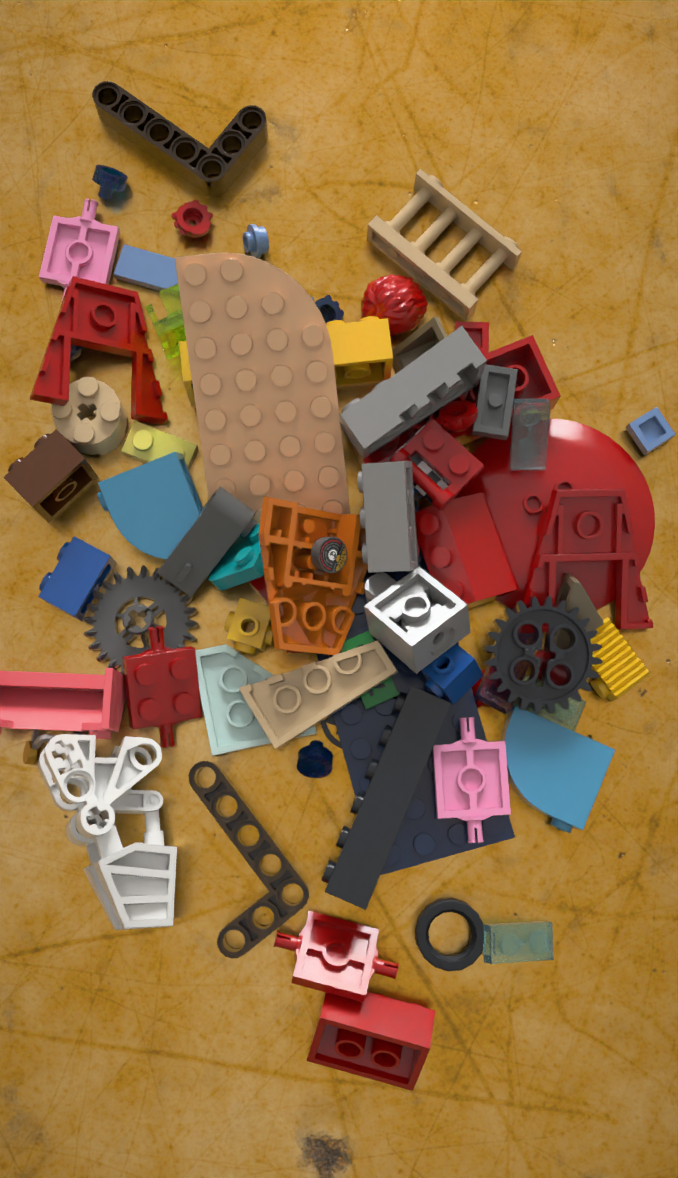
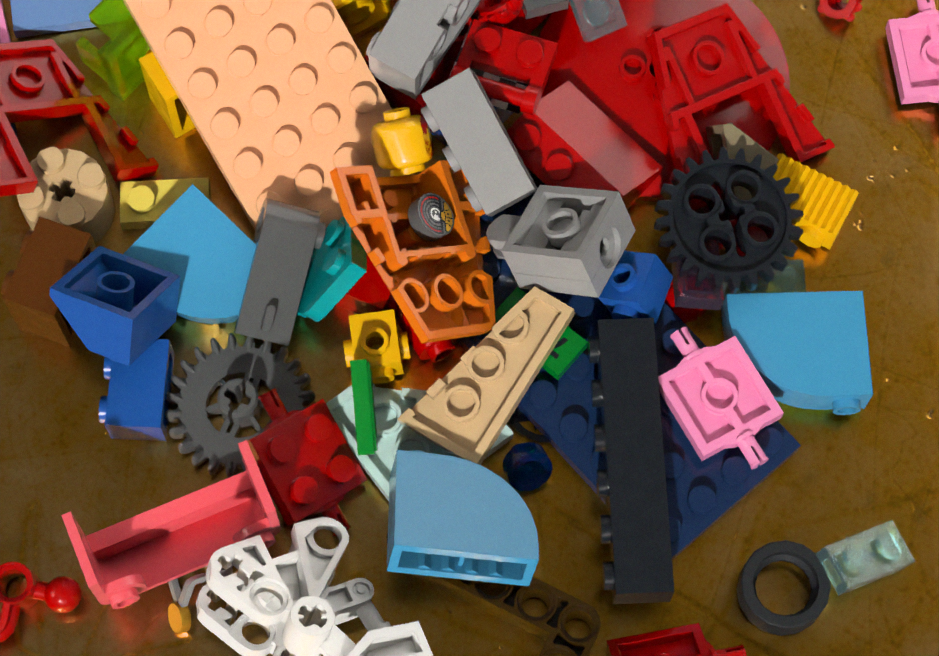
camera: 25 degrees left, 10 degrees down
none -> blue slope [49,246,180,366]
none -> green tile [350,359,378,455]
none -> yellow head [371,107,434,176]
none -> dark azure brick [387,450,539,586]

